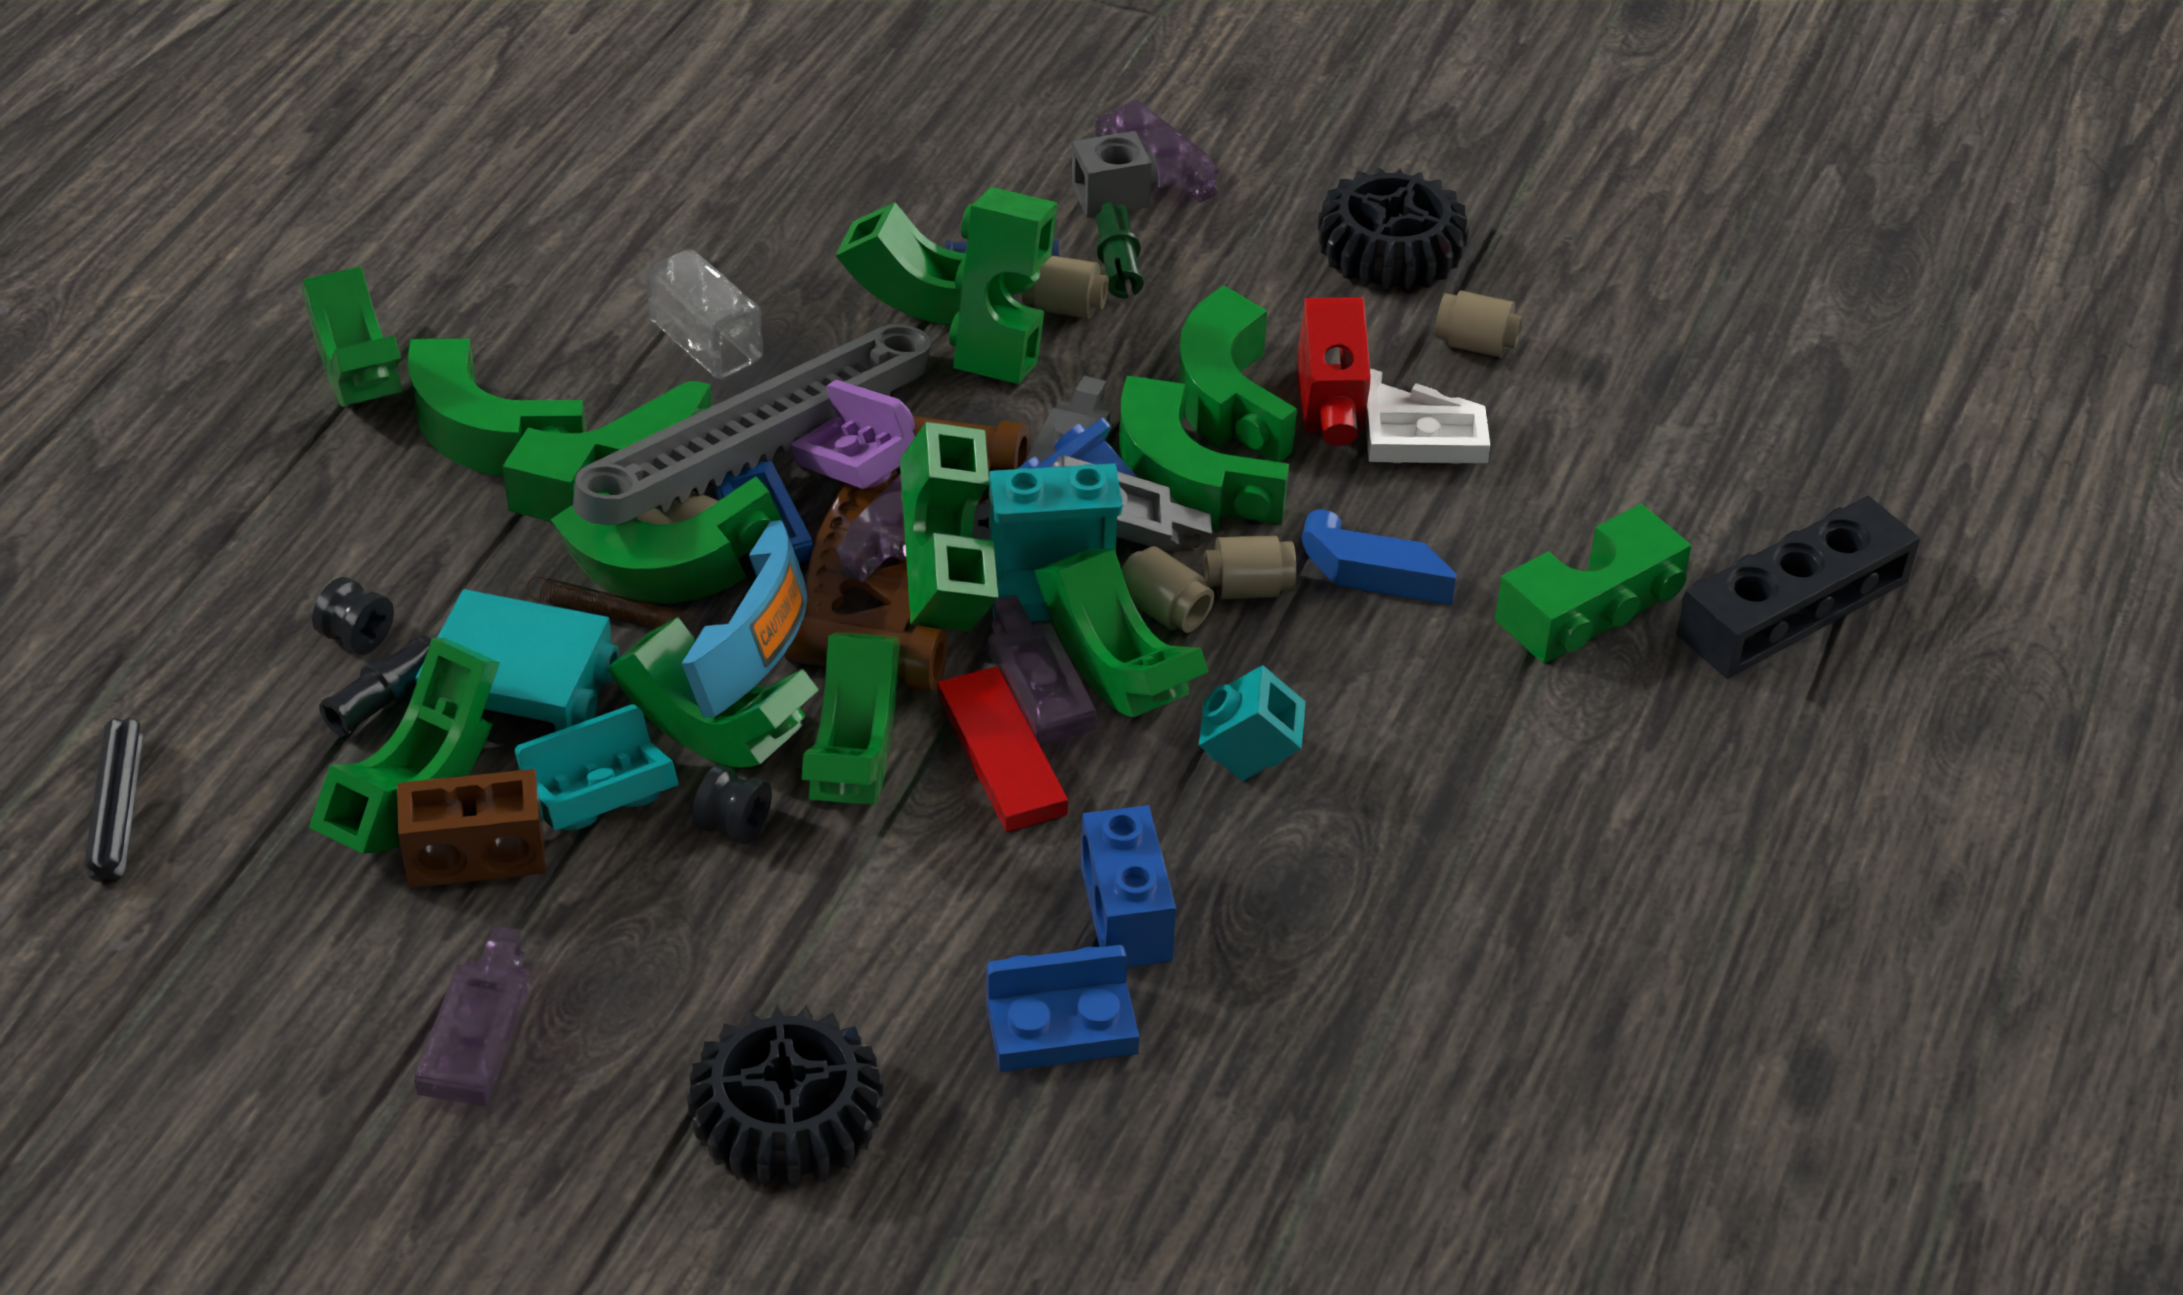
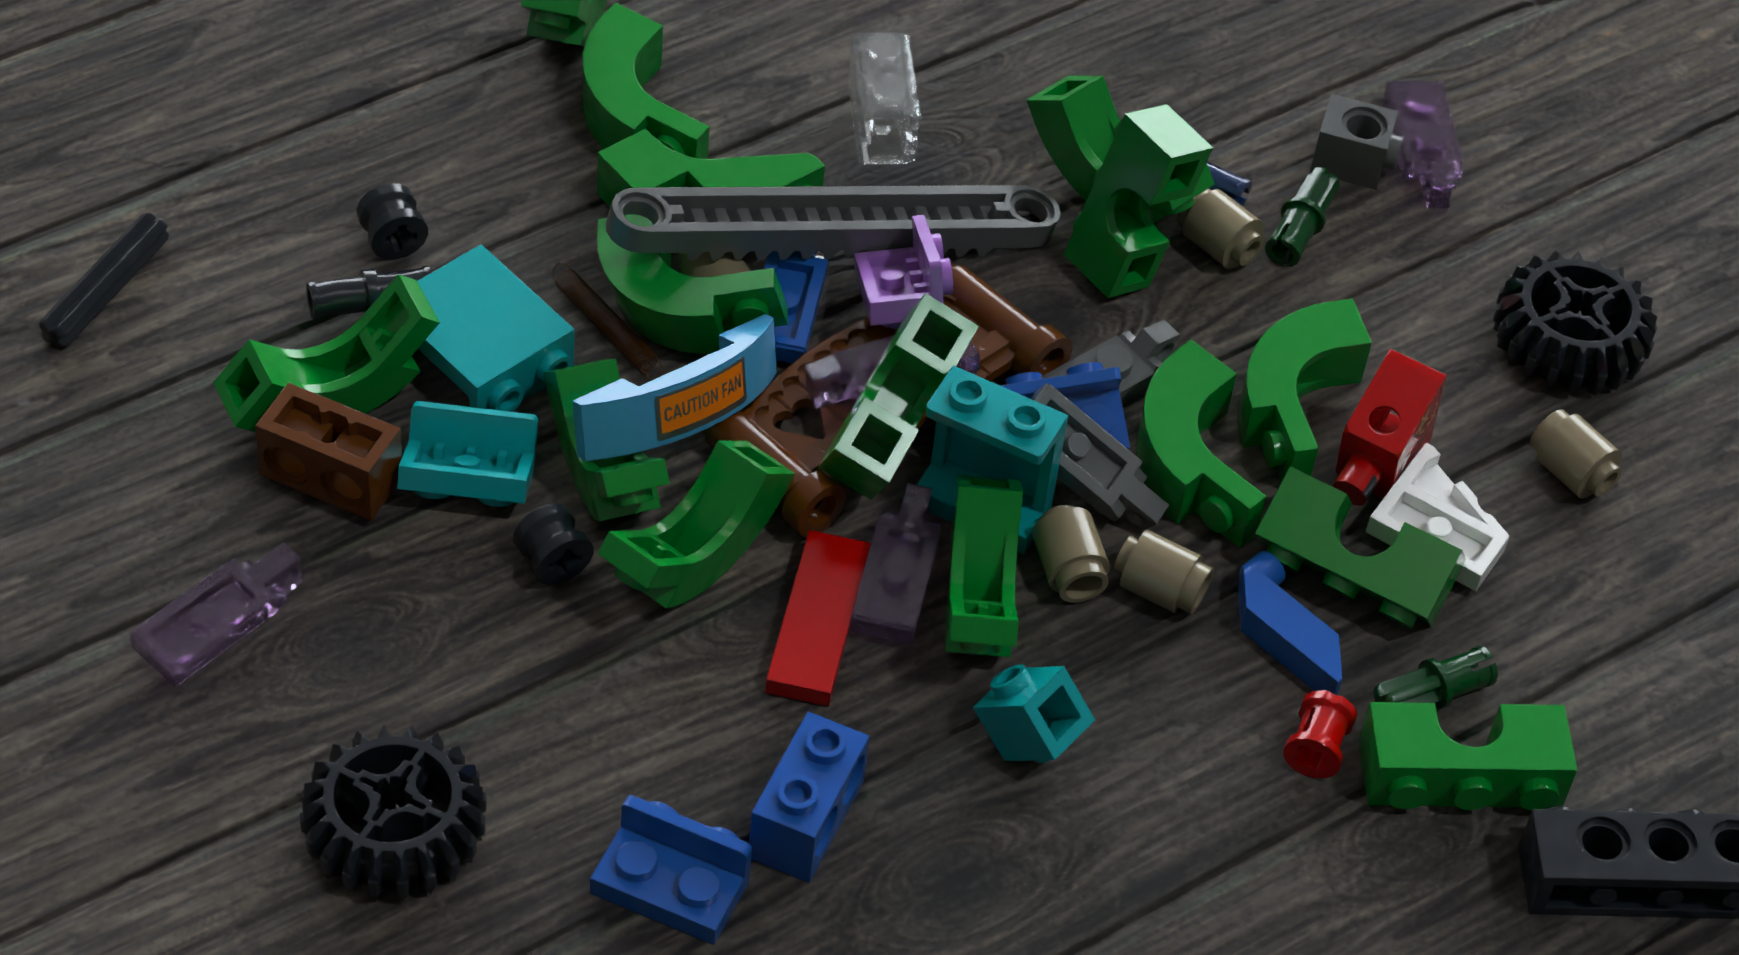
camera: 30 degrees right, 5 degrees up
none -> green arch [1255,466,1466,629]
none -> red bush [1283,690,1358,779]
none -> dark green axle [1373,646,1498,709]

